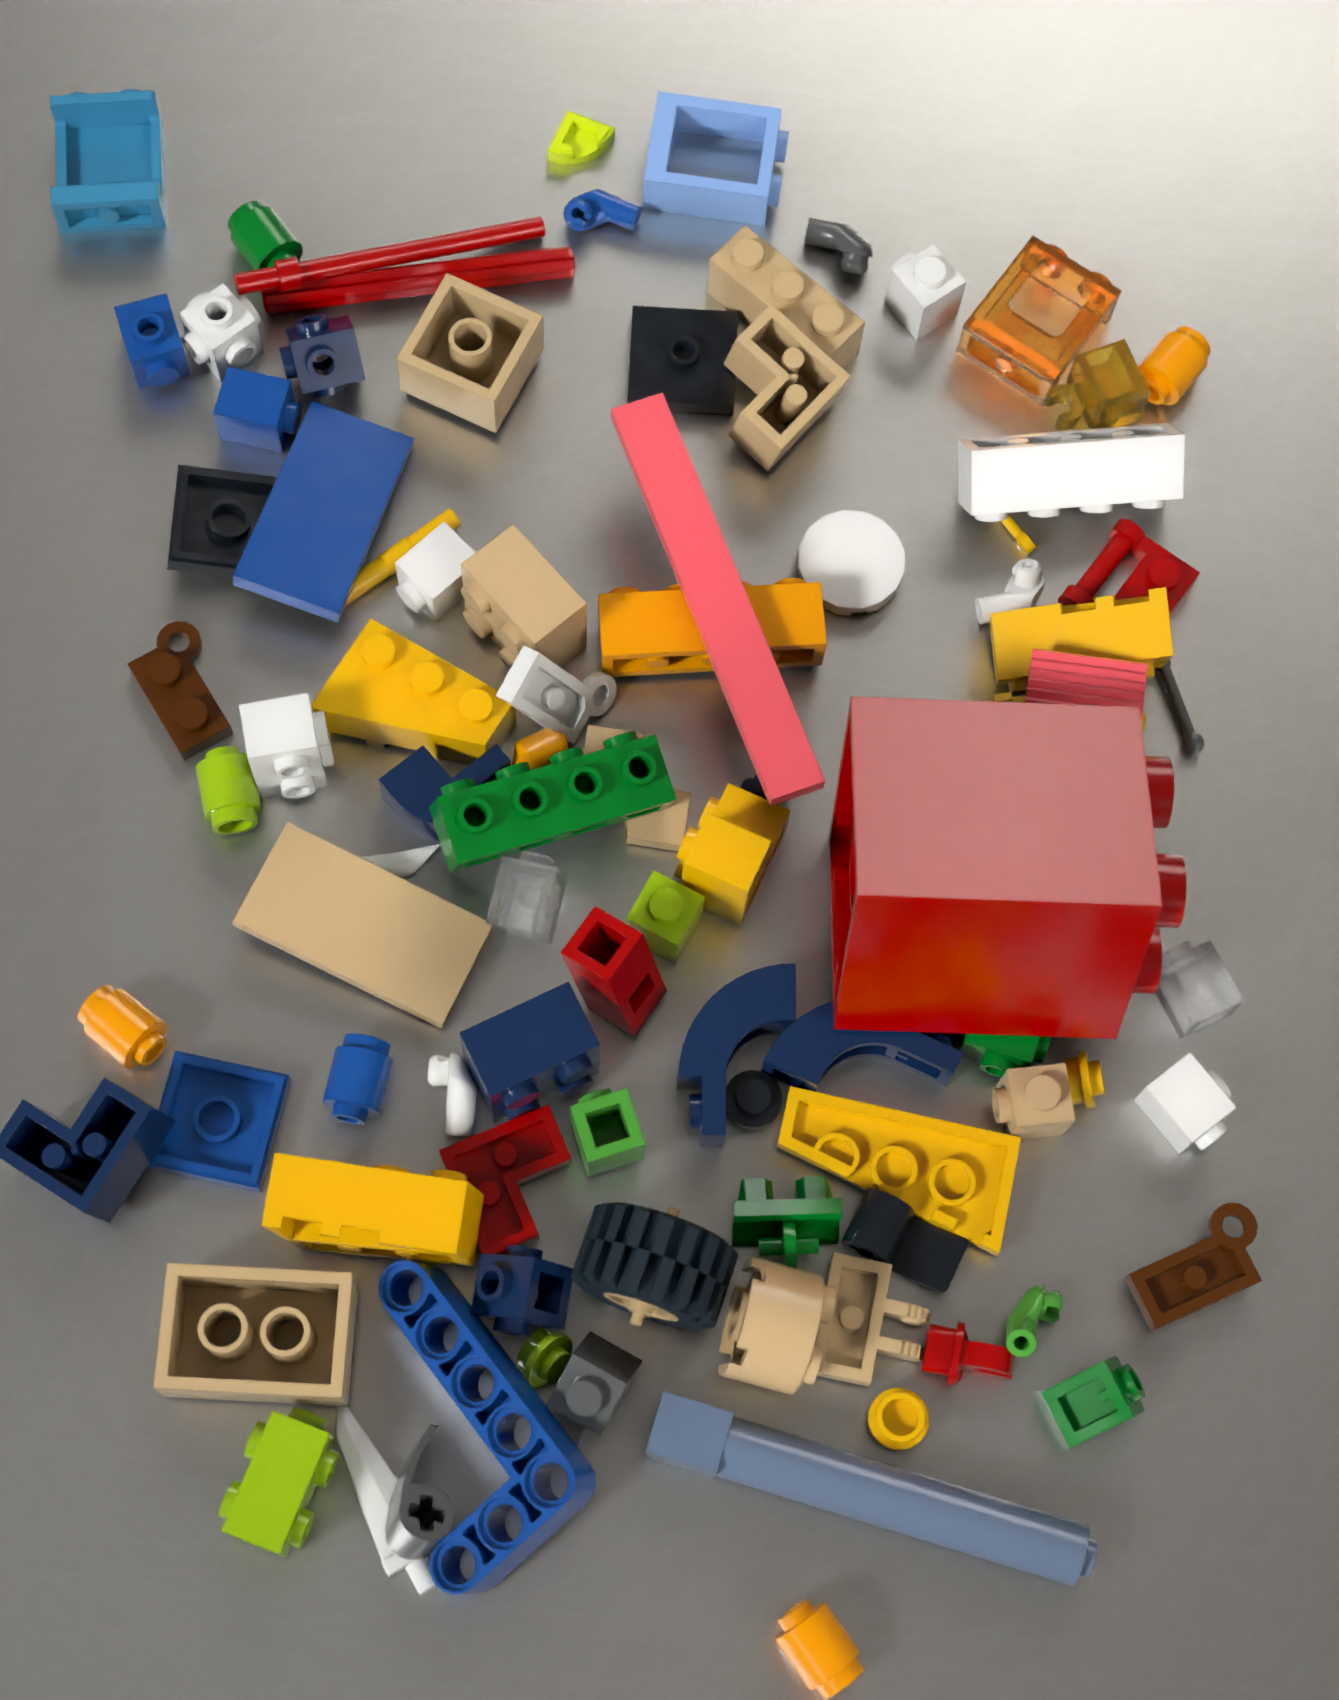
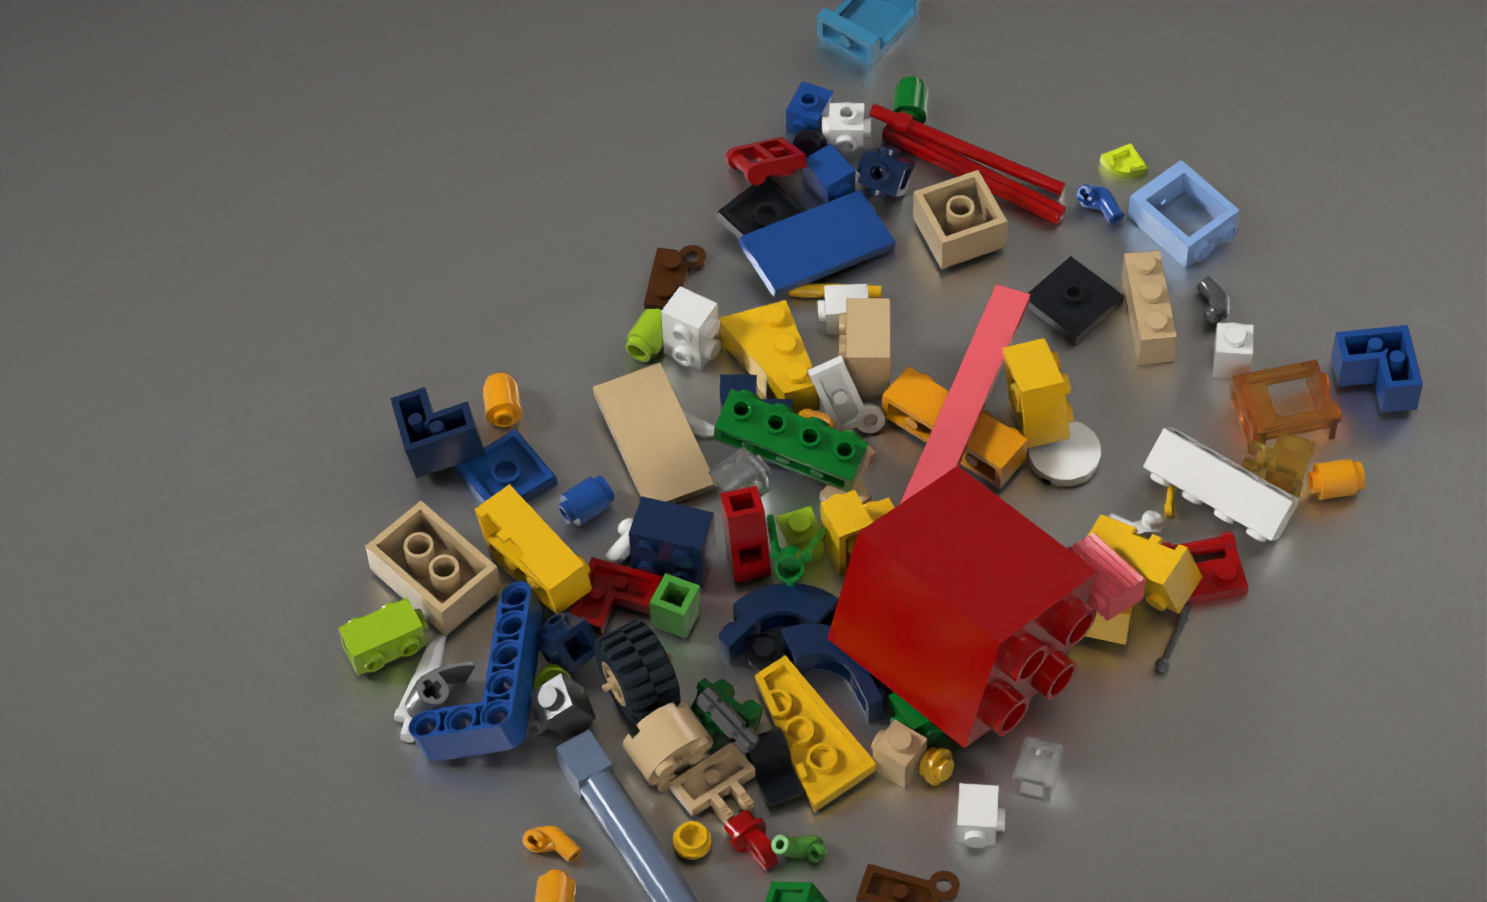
camera: 50 degrees right, 15 degrees down
tan brick [724,304,851,472] -> none
none -> light orange arm [523,826,583,864]
none -> dark grey axle [696,687,760,753]
none -> red plate [725,137,807,185]
none -> green plant [767,514,827,587]
none -> black plate [793,129,827,158]
none -> yellow brick [1002,338,1074,448]
none -> blue brick [1331,325,1423,413]

